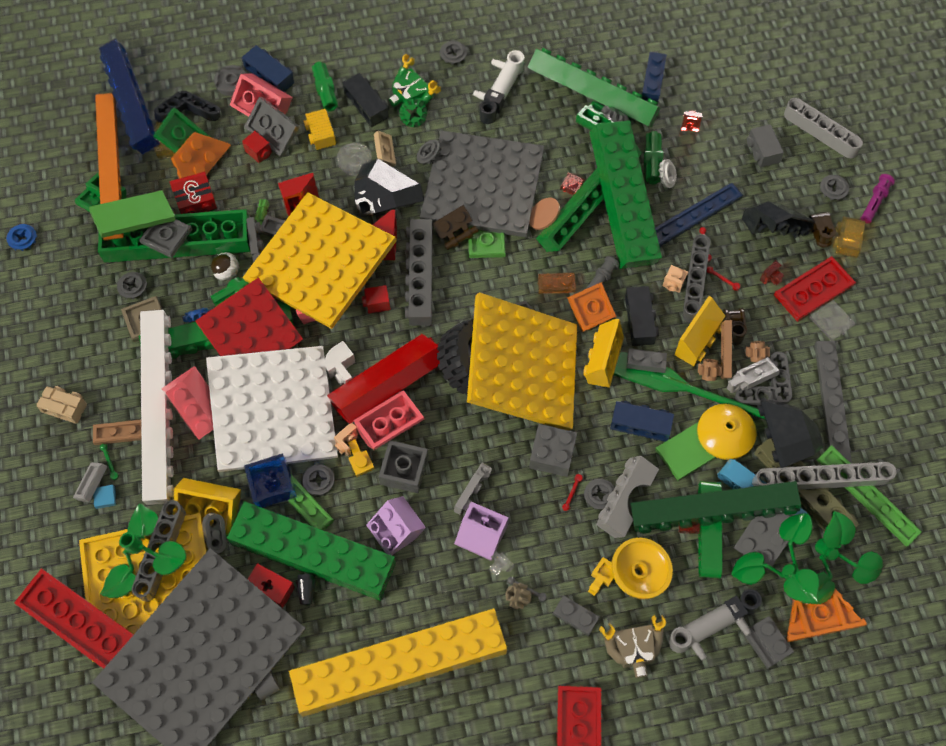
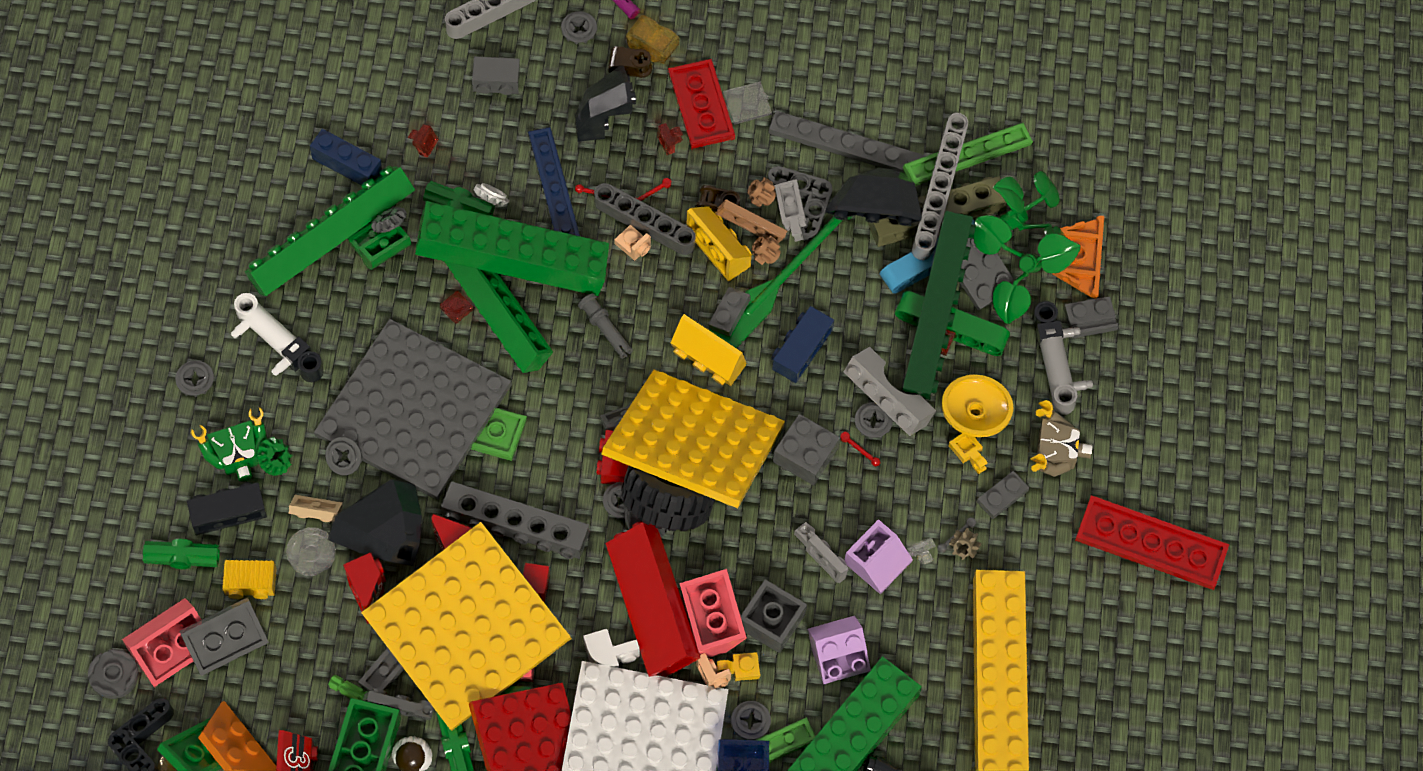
camera: 75 degrees left, 0 degrees up
dark blue brick [242,45,294,92] -> none
red brick [242,131,272,163] -> none
red slope [278,173,319,217] -> none
dark brown plate [432,205,479,250] -> none
nougat piece [529,198,560,230] -> none
clear orange plate [537,273,576,294] -> none
orange tile [567,282,616,332] -> none
black brick [624,286,659,346] -> none
bright green tile [655,422,732,481] -> none
yellow dish [697,404,757,460] -> none
none -> red slope [343,553,386,624]

